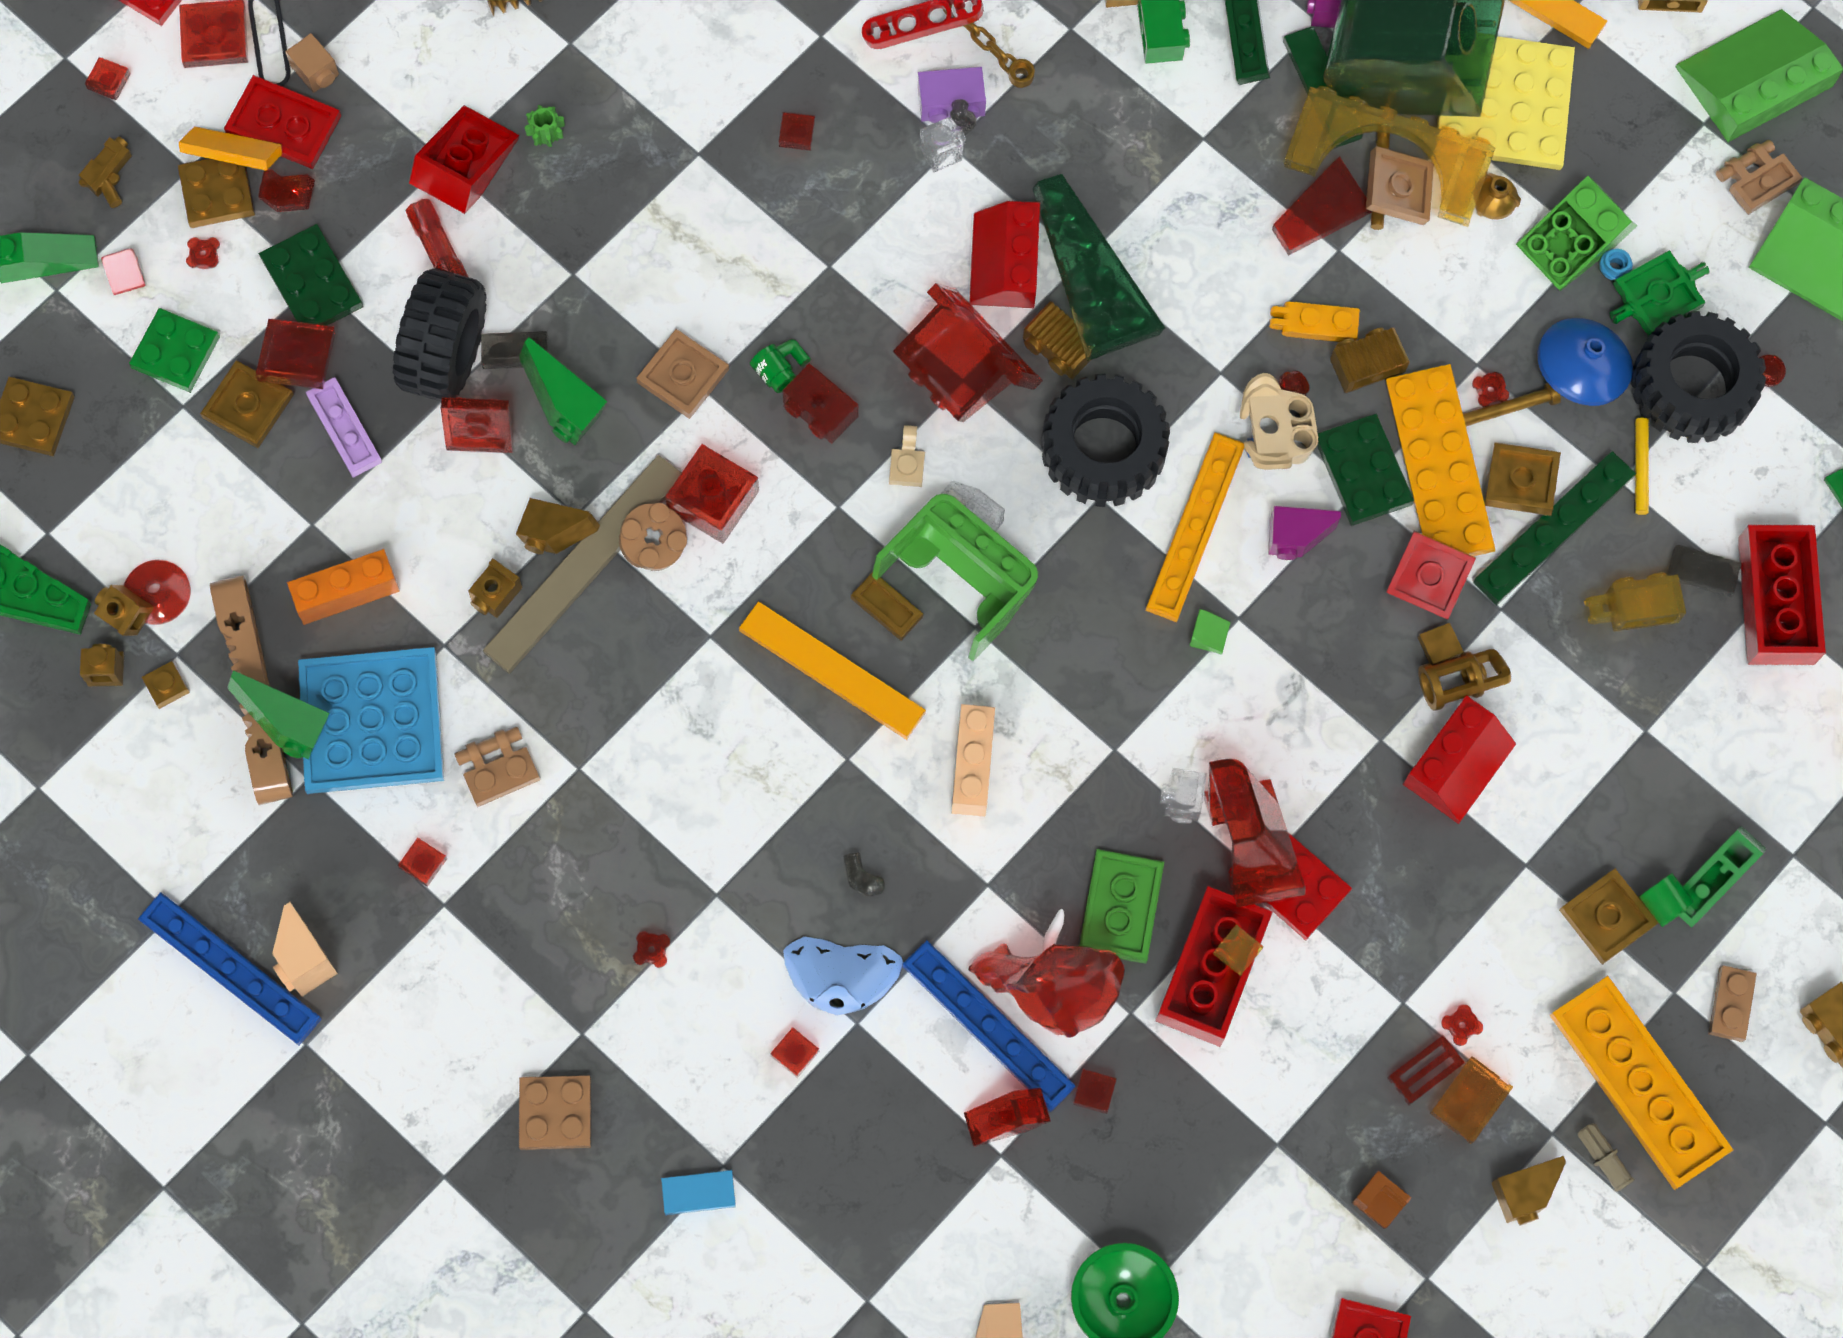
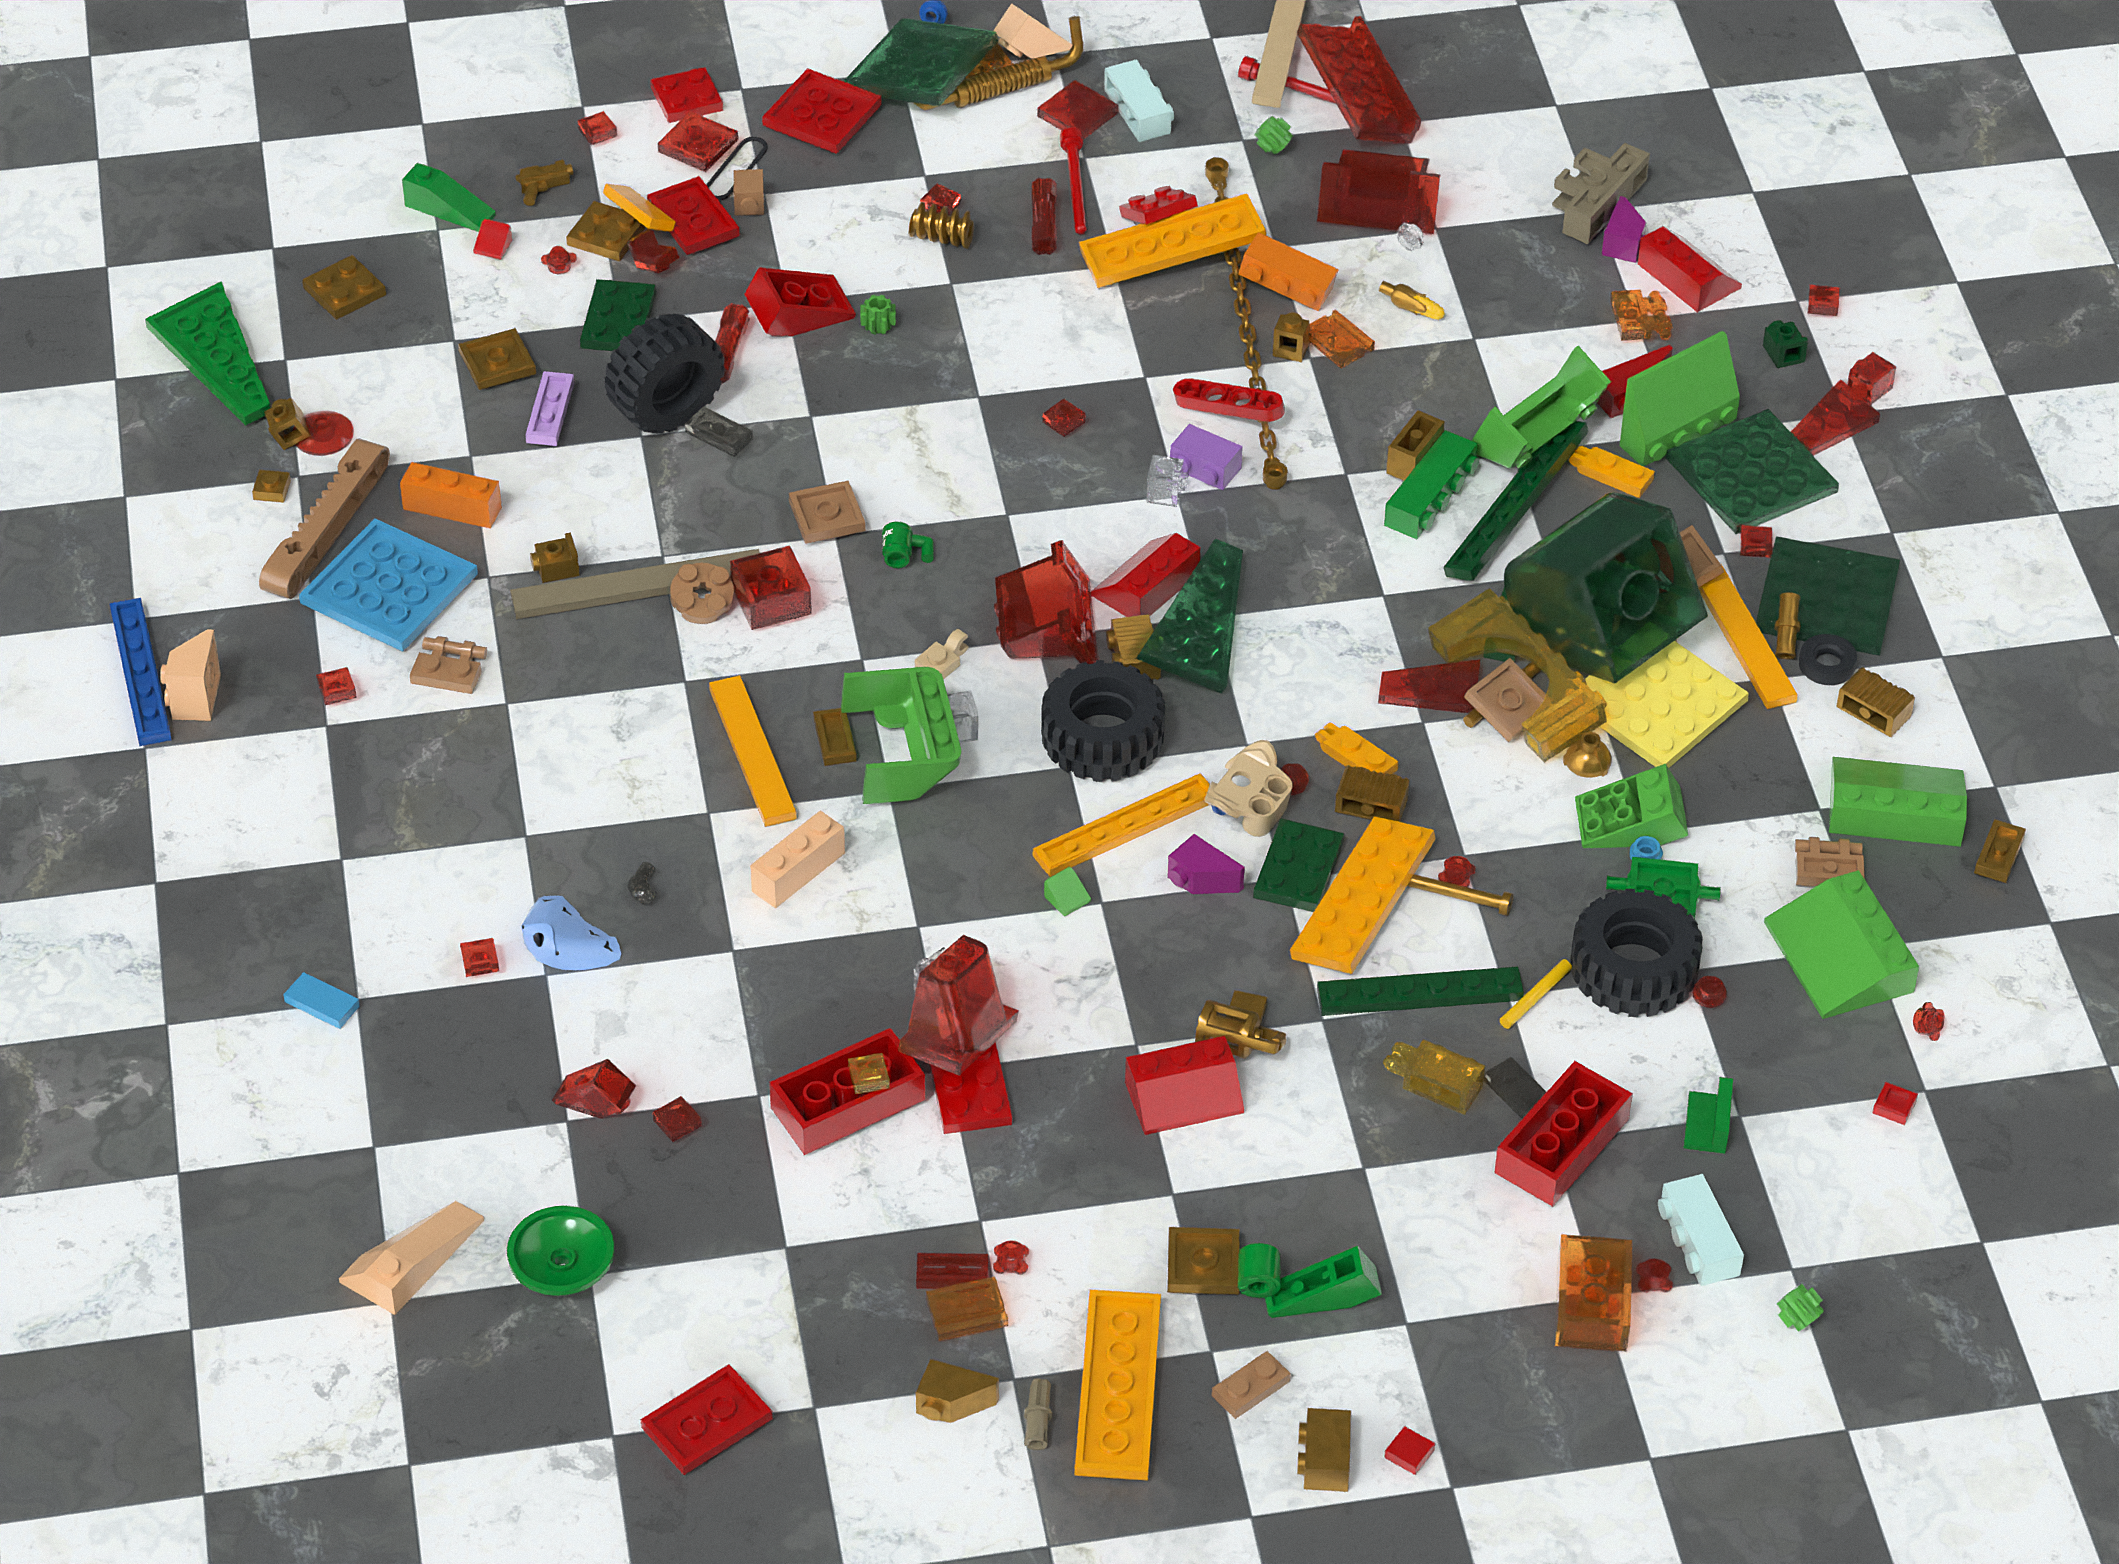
camera: 40 degrees right, 25 degrees down
pearl gold brick [80,644,124,687] -> none
green plate [129,308,220,393] -> none
green slope [228,671,330,760] -> none
clear red plate [256,319,335,389] -> none
clear red plate [440,397,514,453] -> none
pearl gold slope [516,498,600,554] -> none
green slope [519,337,607,445] -> none
medium nougat plate [519,1076,591,1150] -> none
clear red plate [633,931,670,968] -> none
clear red brick [783,363,859,444] -> none
blue tile [902,940,1076,1112] -> none
clear smoke arm [950,99,976,137] -> none
clear red animal [968,909,1125,1038] -> none
bright green tile [1078,849,1164,964] -> none
dark orange panel [1352,1171,1412,1229] -> none
plate [1386,530,1476,620] -> none
pearl gold plate [1485,443,1561,516] -> none
blue dish [1537,318,1633,406] -> none

